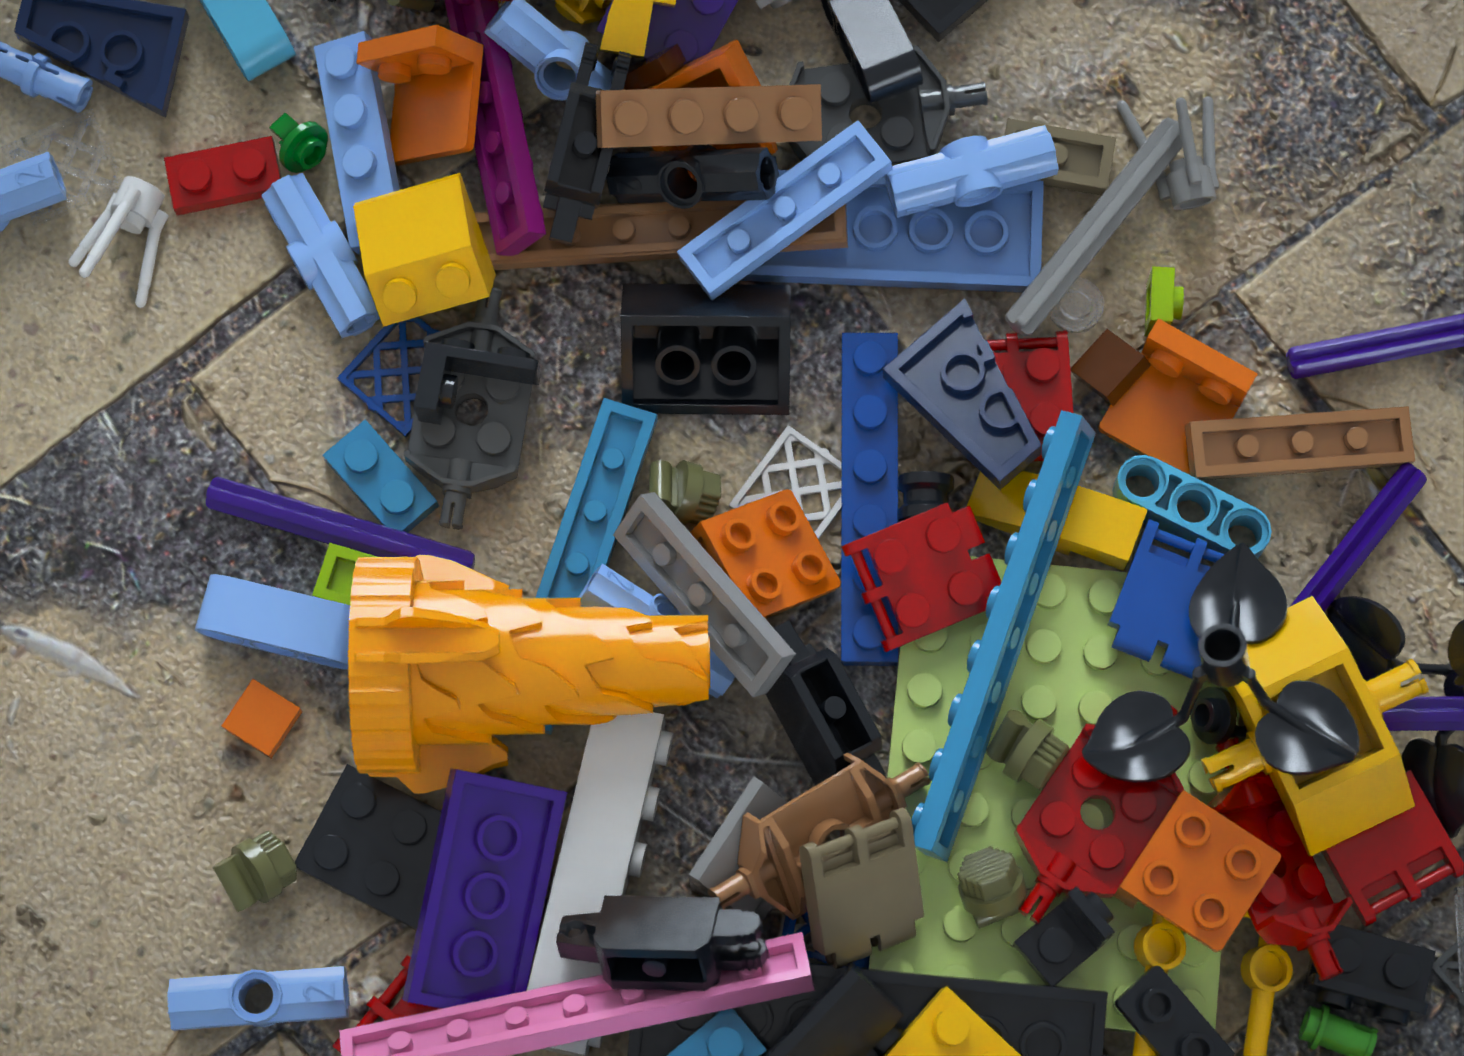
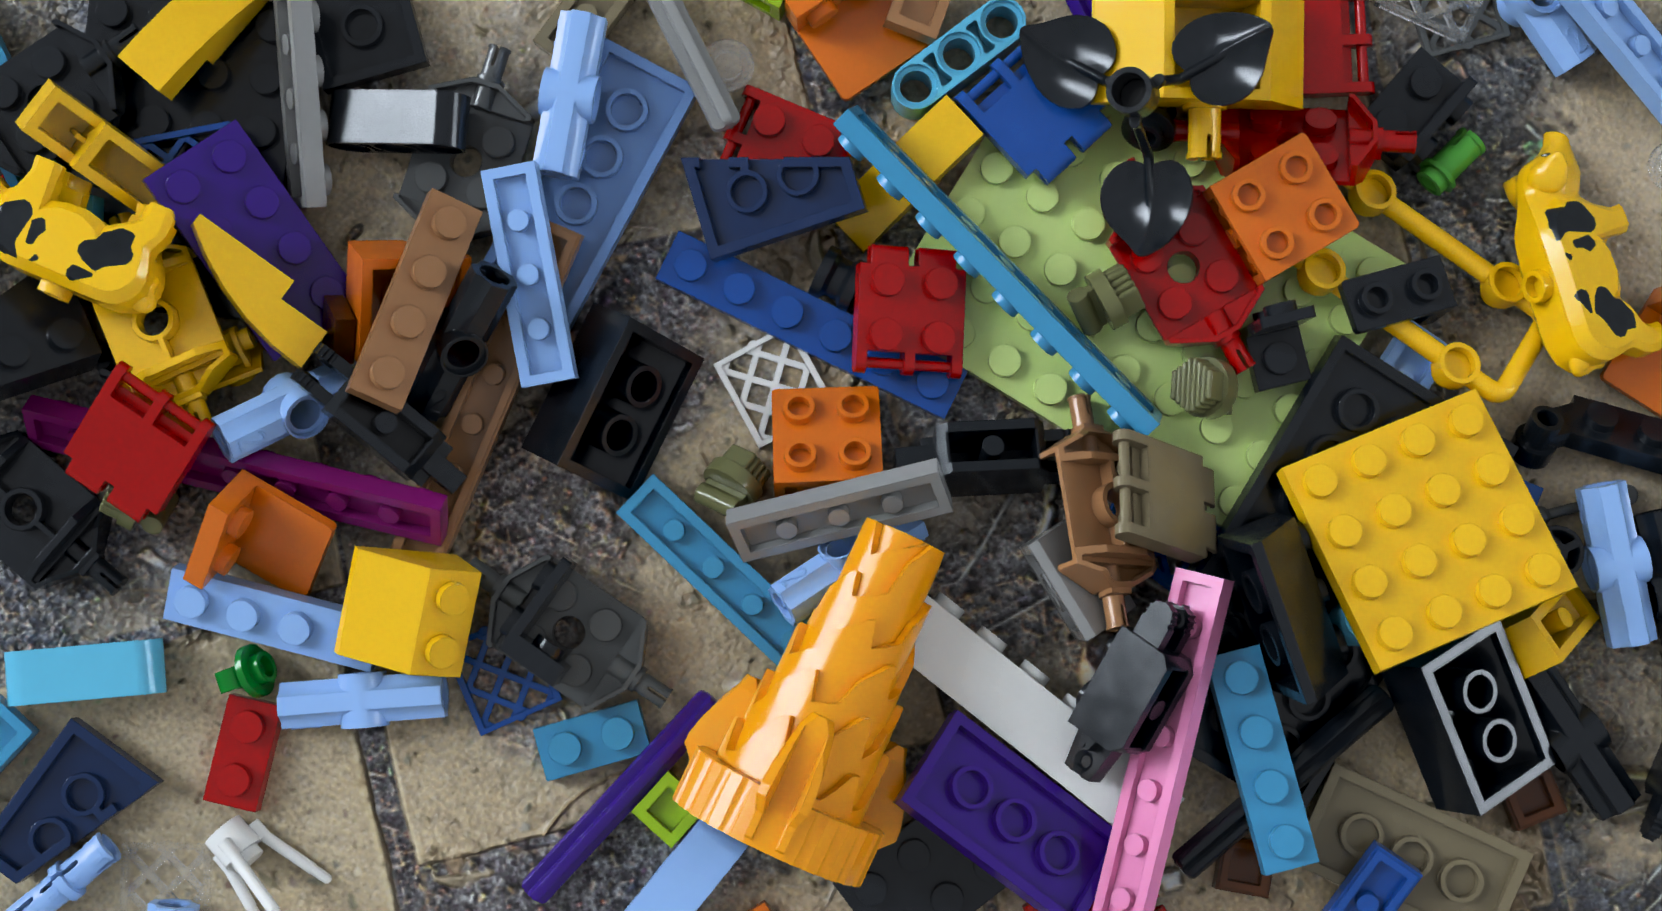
camera: 70 degrees left, 10 degrees up
reddish brown tile [1070,329,1151,406] -> none

